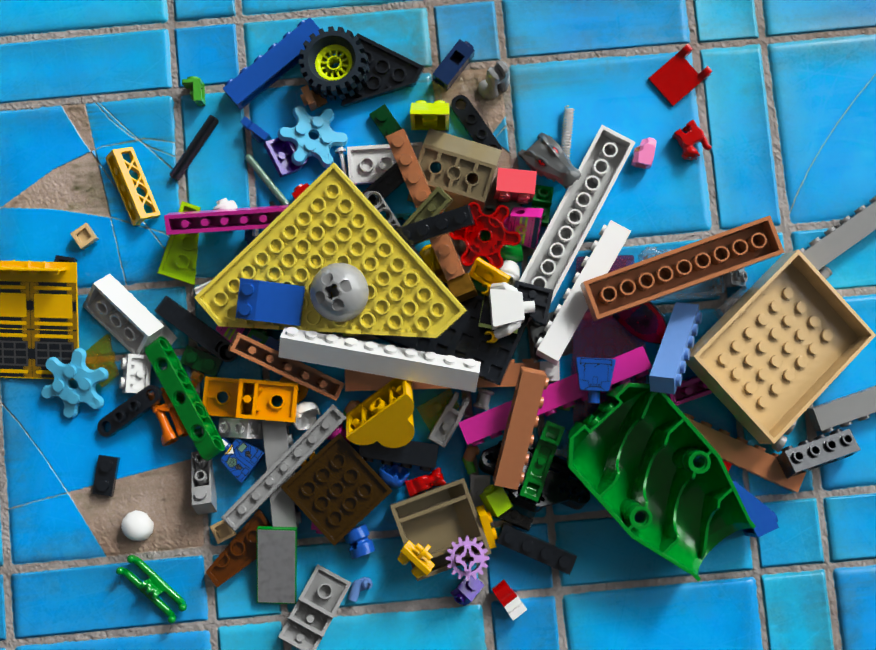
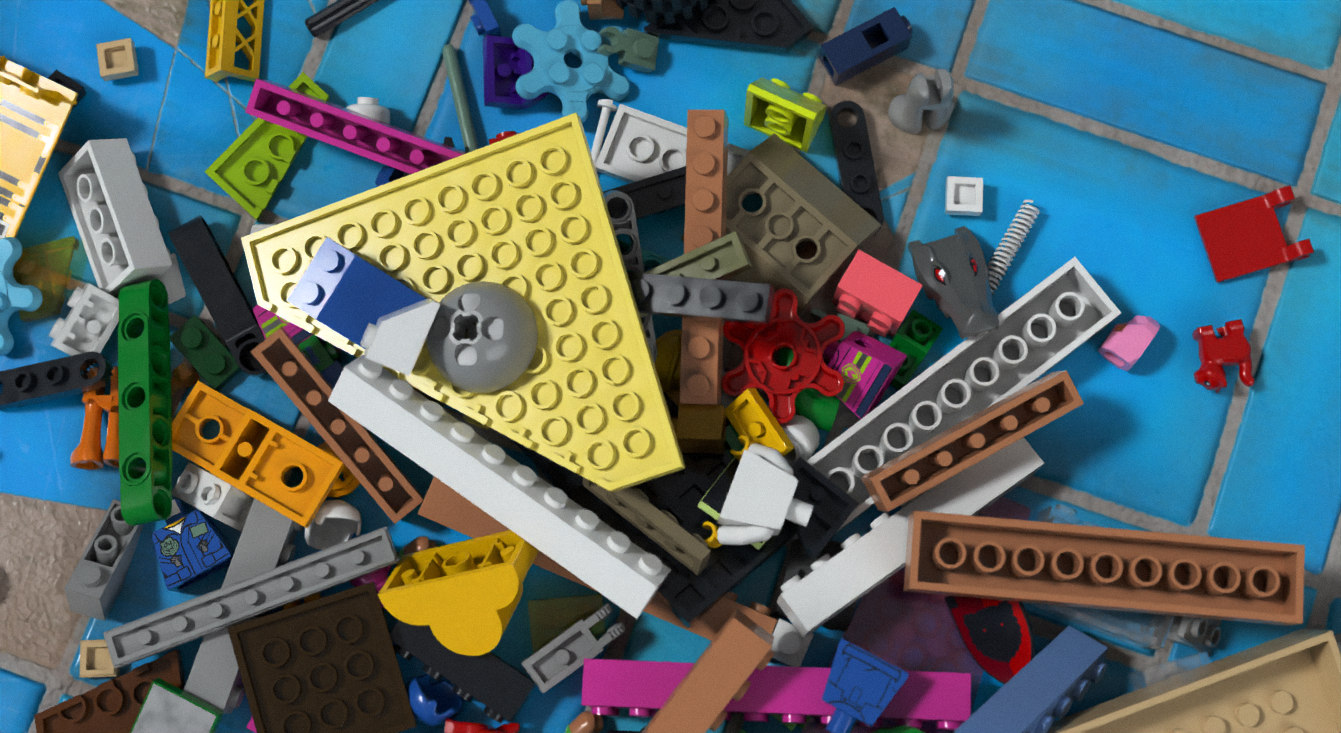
camera: 30 degrees right, 5 degrees down
dark green plate [369,104,402,144] -> none
light grey bush [473,388,494,410] -> none
none -> white slope [360,298,440,376]
none -> dark tan plate [582,477,711,576]
none -> sand green plate [597,26,659,74]
none -> nougat brick [861,370,1084,512]
none -> white plate [945,176,983,216]

